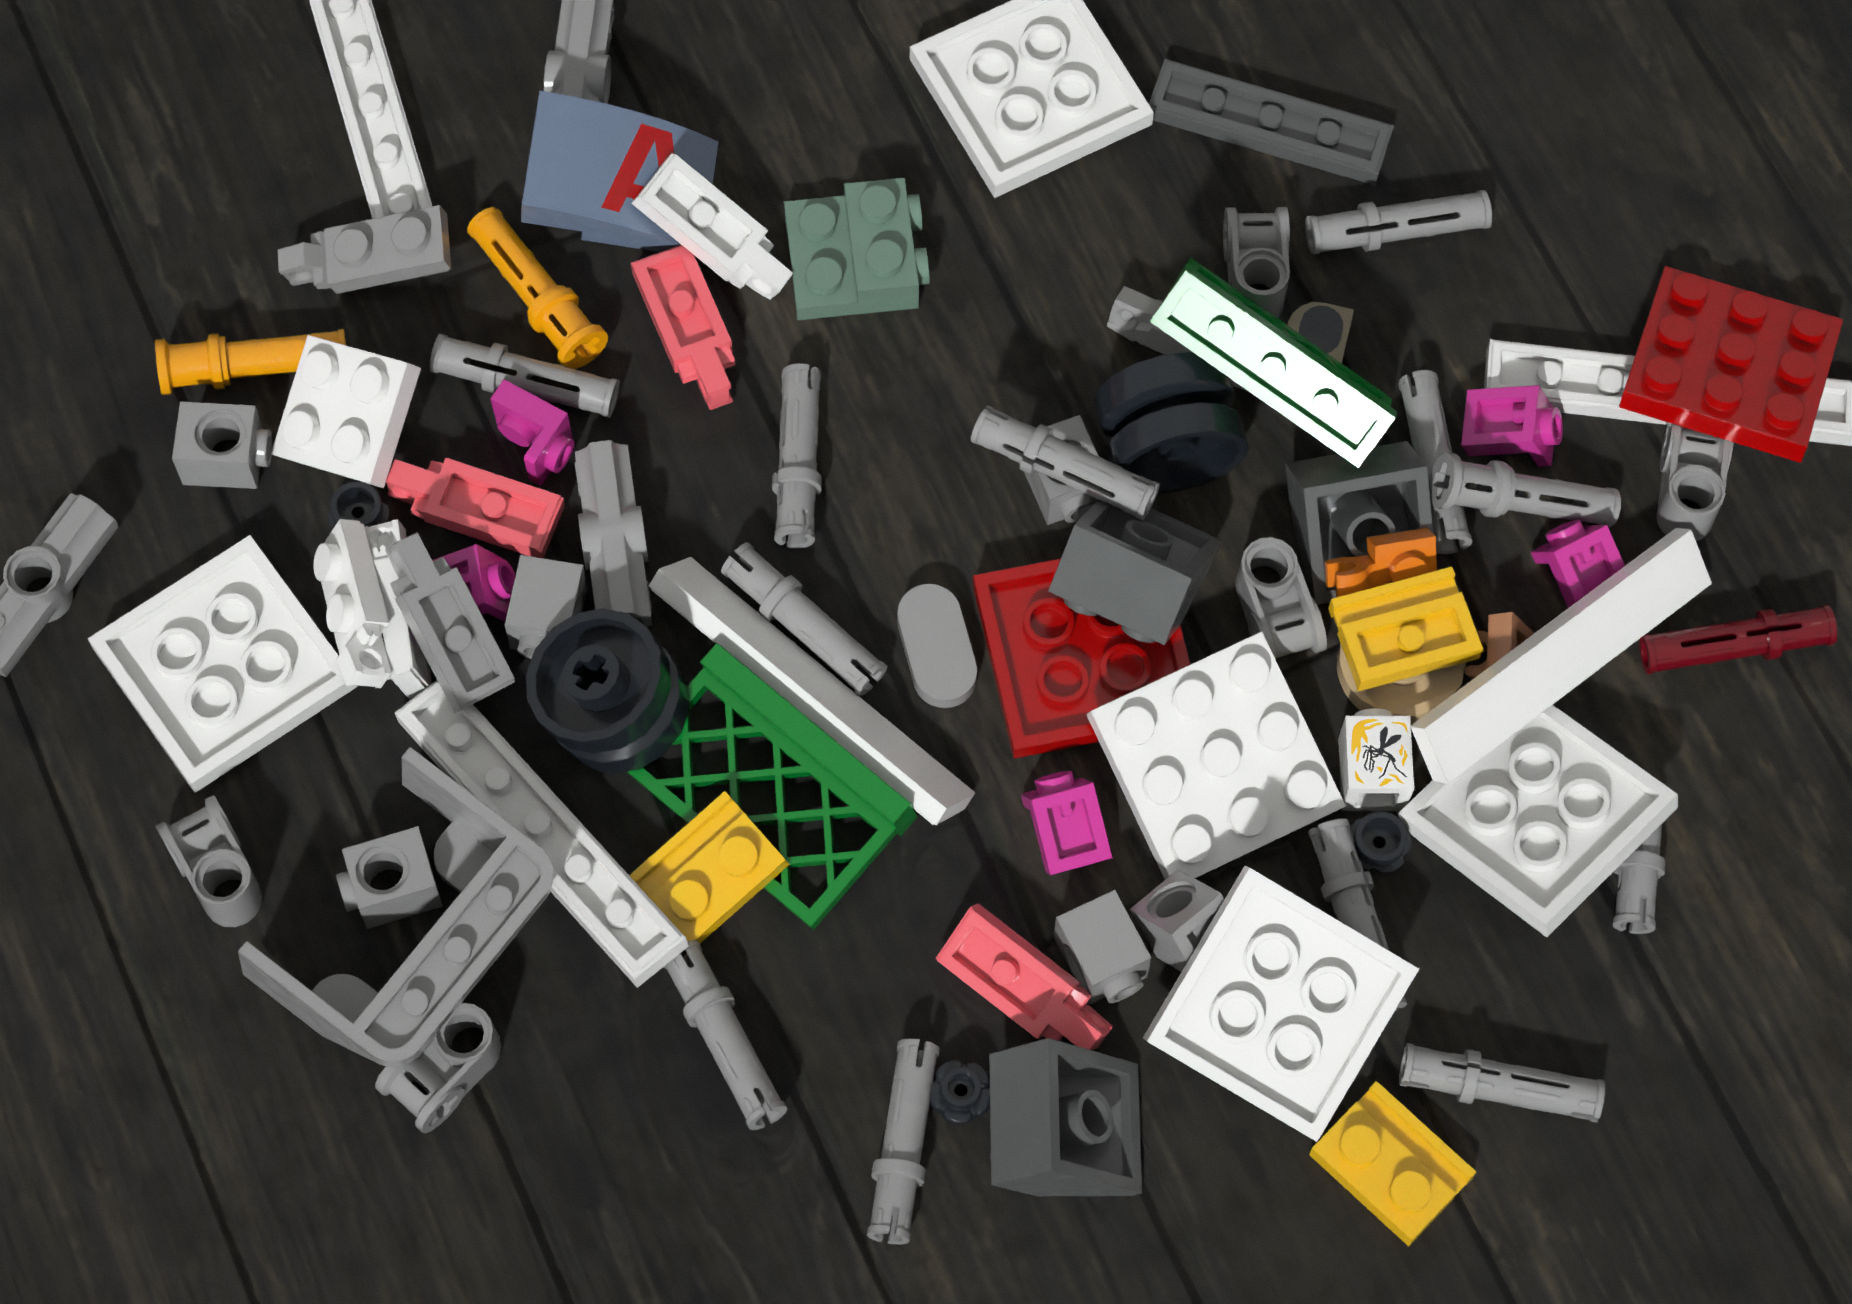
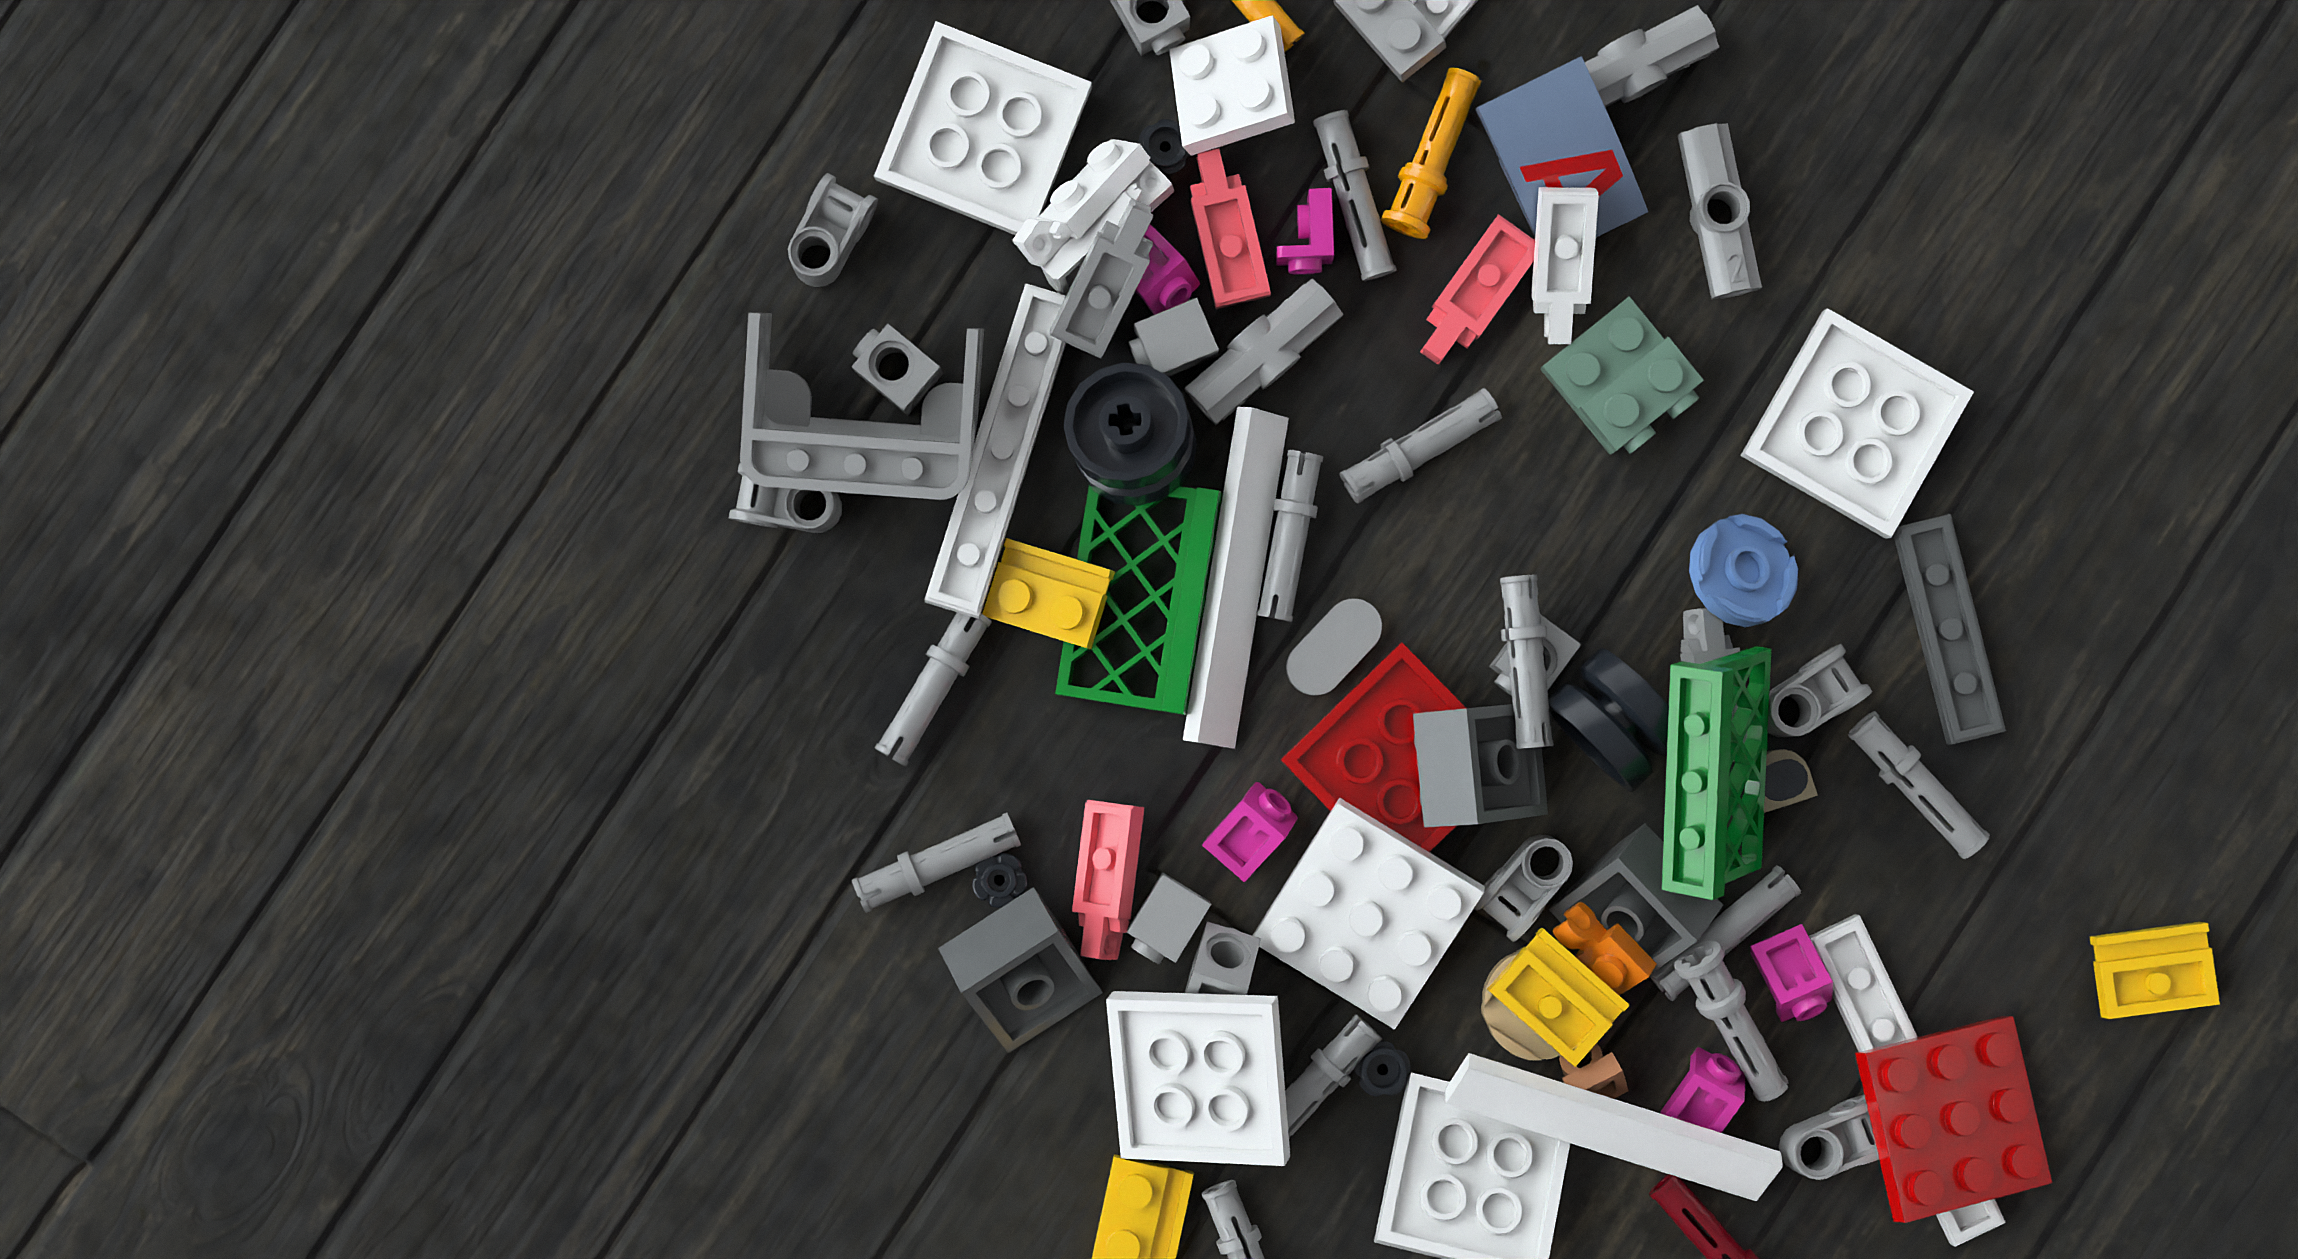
camera: 55 degrees right, 20 degrees up
white brick [1338,708,1414,811] -> none
none -> light grey piece [1678,123,1762,299]
none -> medium blue tile [1689,514,1798,627]
none -> yellow plate [2089,922,2220,1019]

